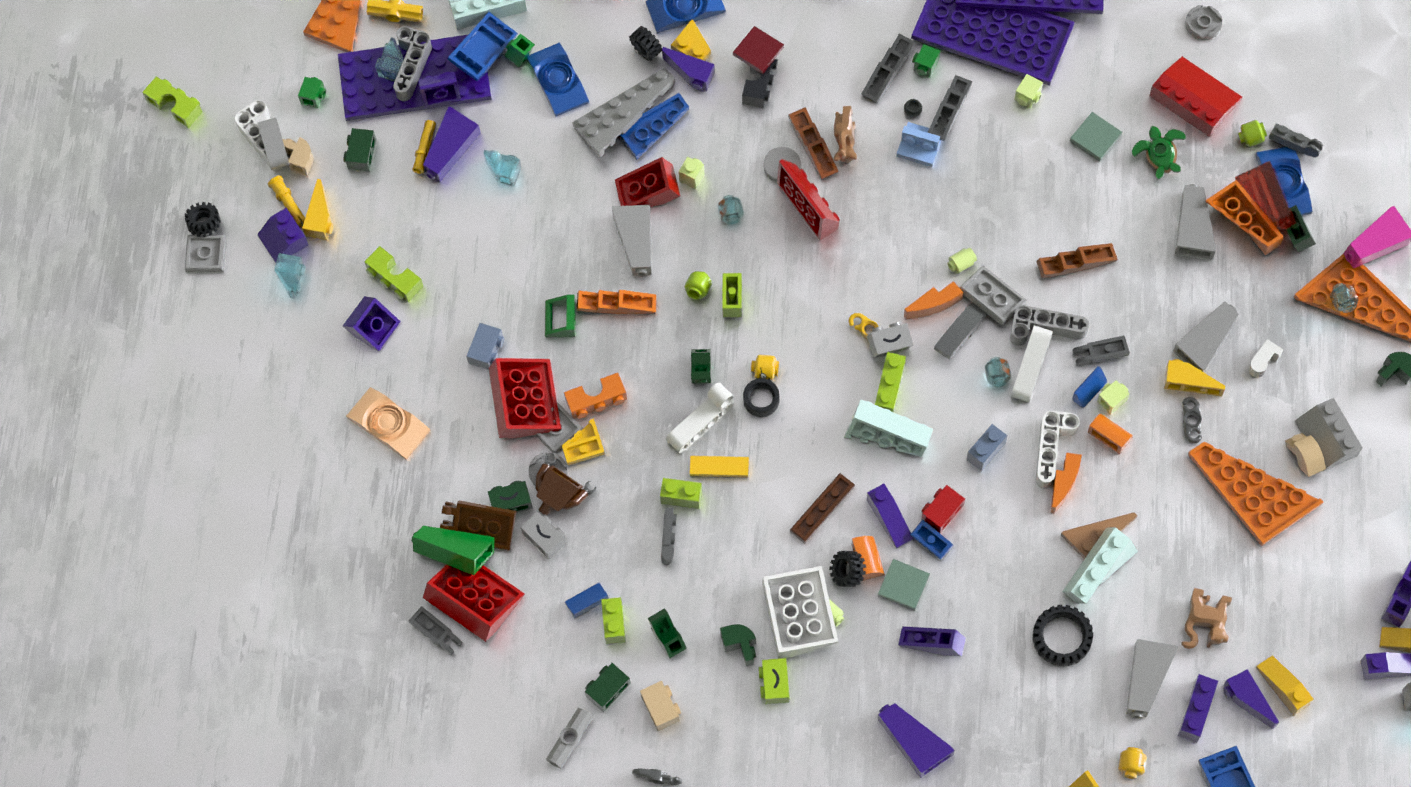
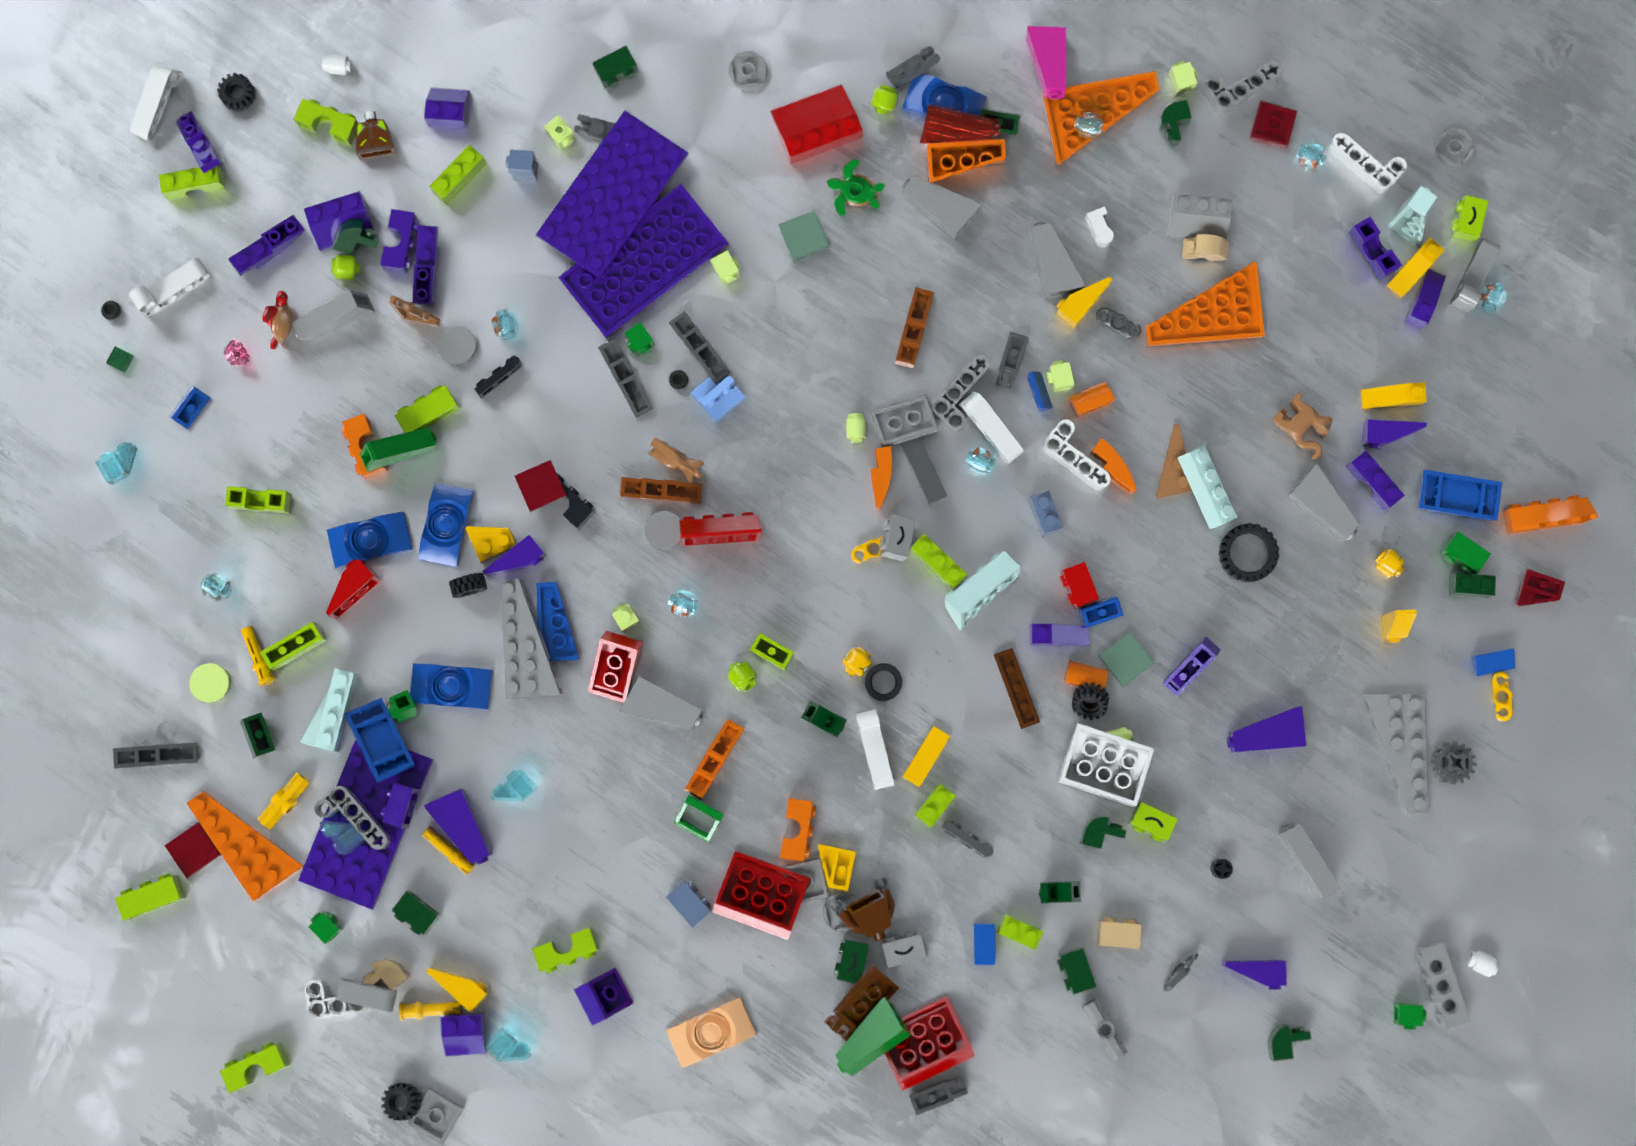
camera: 65 degrees left, 15 degrees up
none -> black wheel [1210,859,1233,879]

